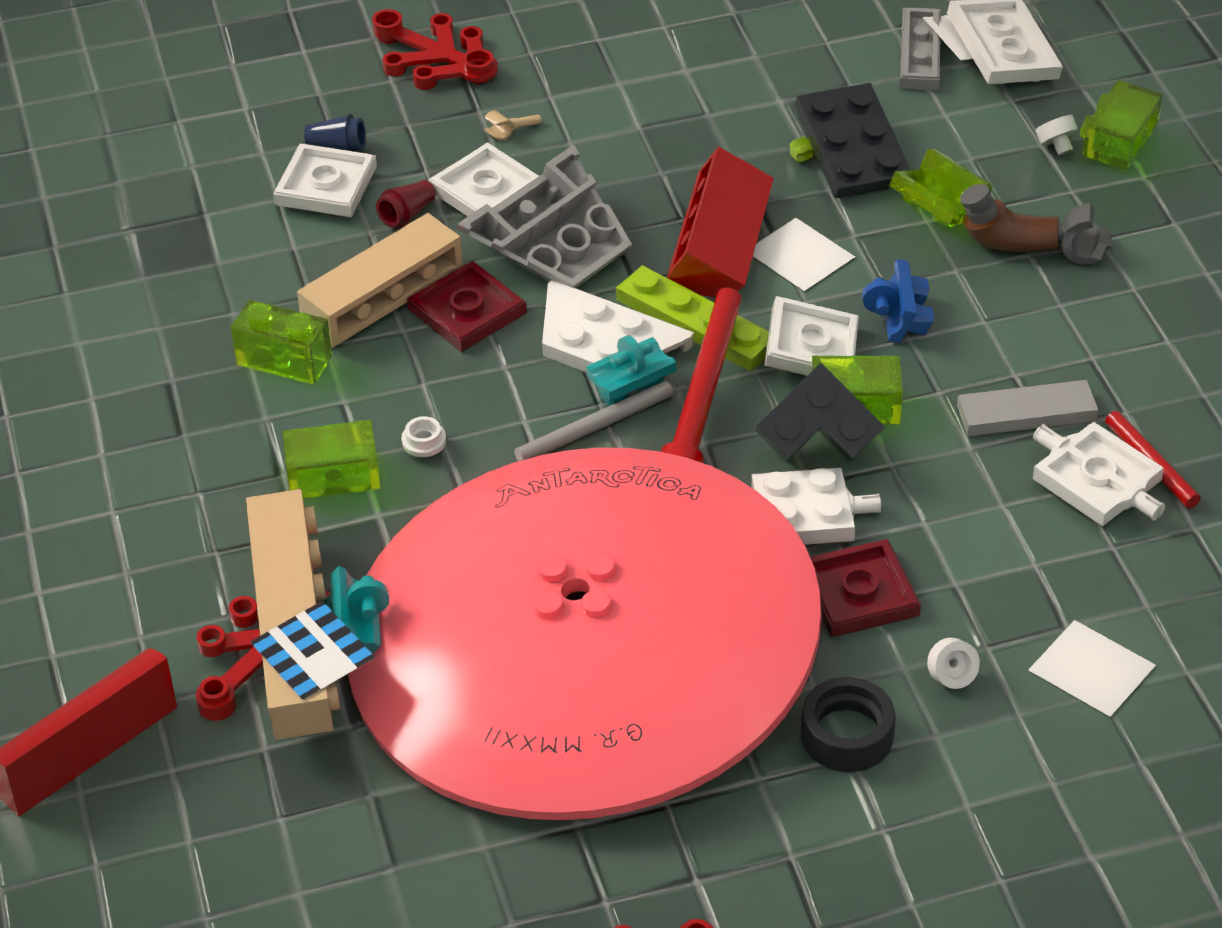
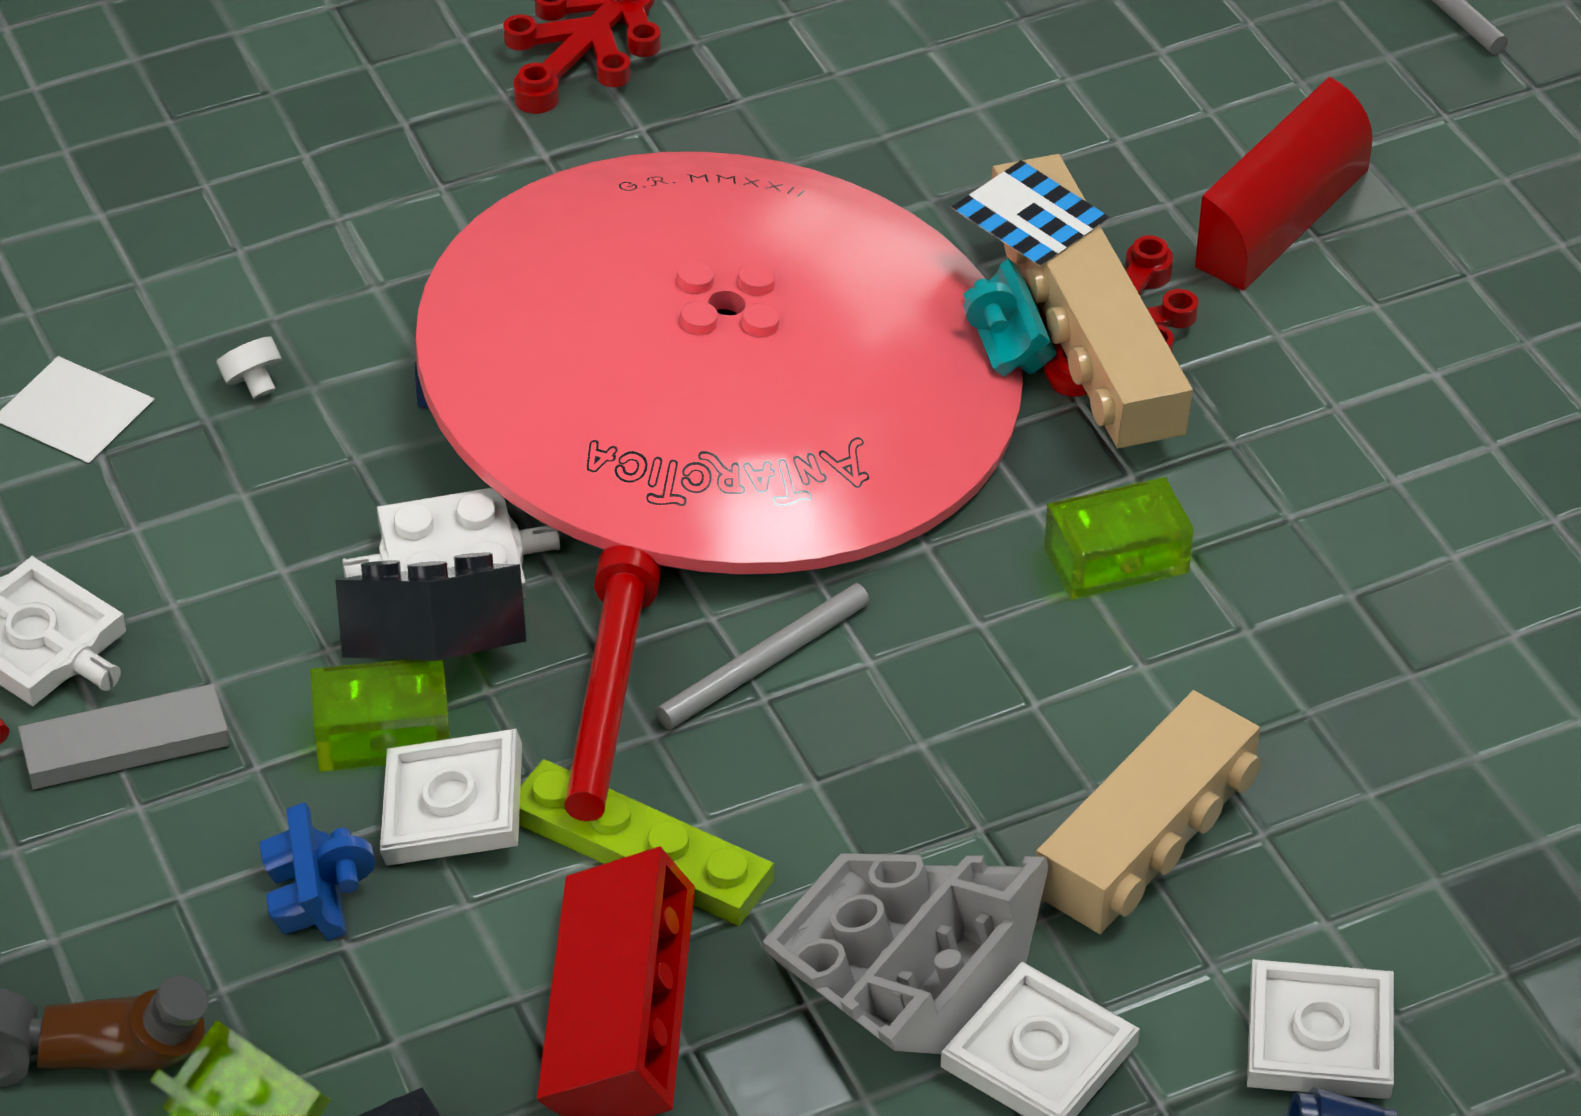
camera: 170 degrees right, 0 degrees up
clear neon green brick [230,299,332,385] -> none
dark red cone [376,180,436,227] -> none
white plate [401,416,446,457] -> none
dark red tile [407,260,527,352] -> none
white wing [542,280,694,372] -> none
teal hips [586,335,676,406] -> none
white sticker [753,218,855,291] -> none
black tyre [801,677,896,772] -> none
dark red tile [810,539,921,637] -> none

